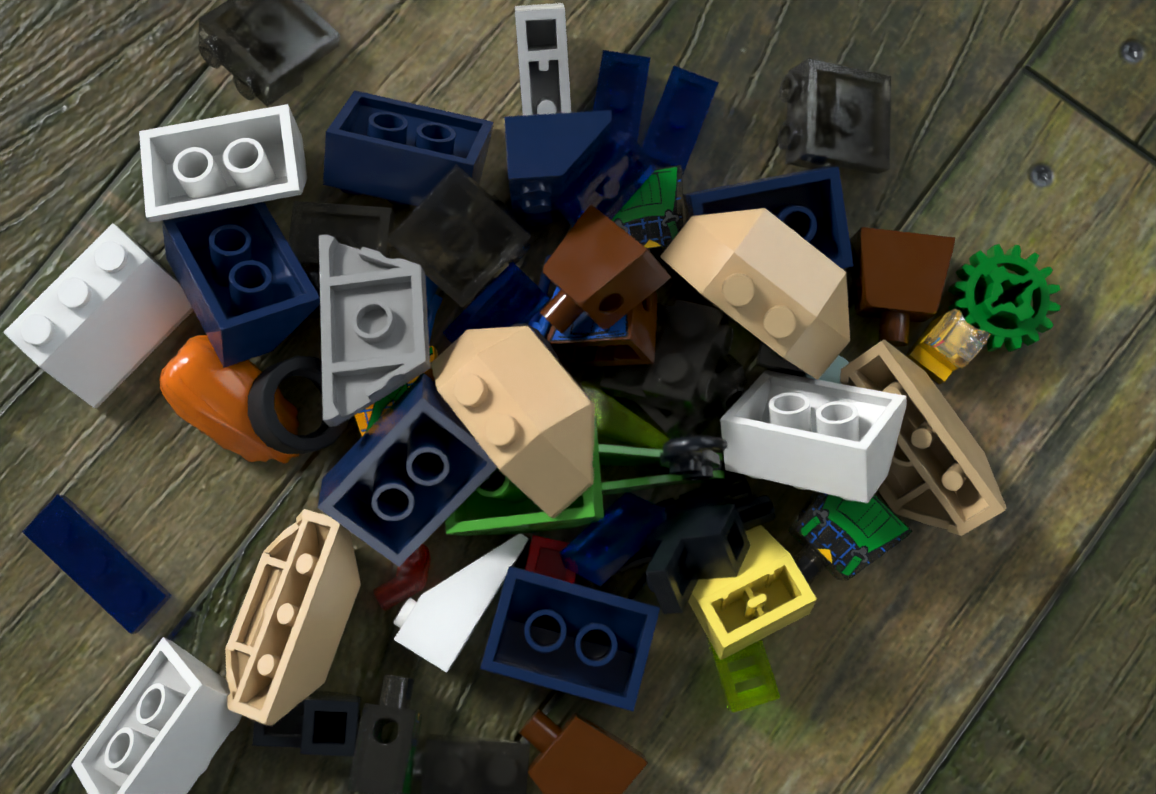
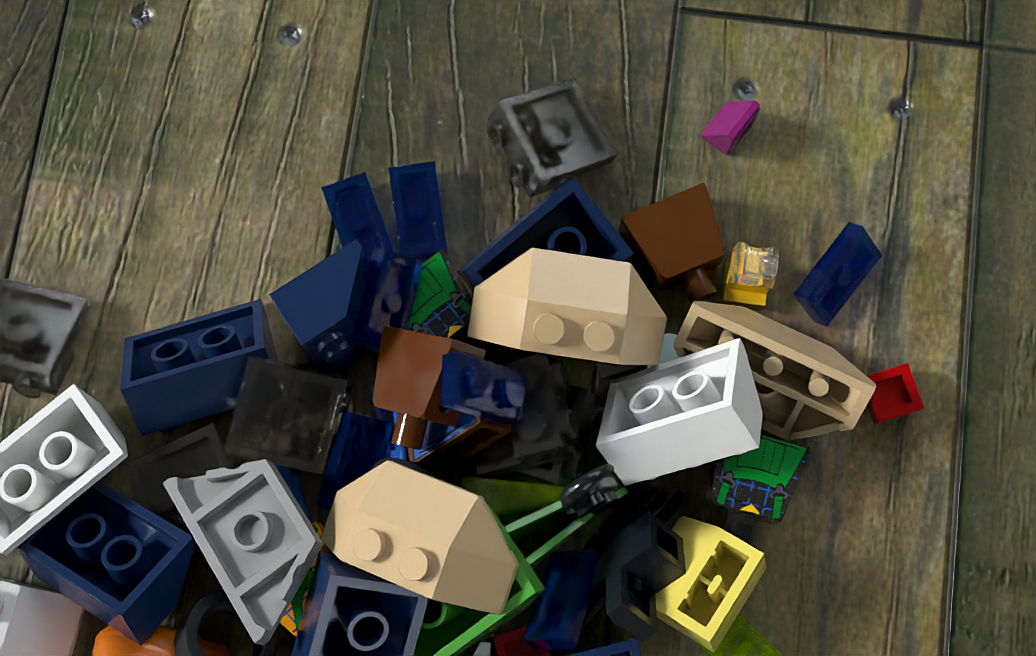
camera: 20 degrees left, 5 degrees down
white slope [515,3,571,116] -> none
green gear [948,244,1061,352] -> none
none -> clear blue plate [441,351,525,425]
none -> magenta slope [701,100,761,155]
none -> clear blue plate [793,222,882,327]
none -> red plate [866,363,925,425]

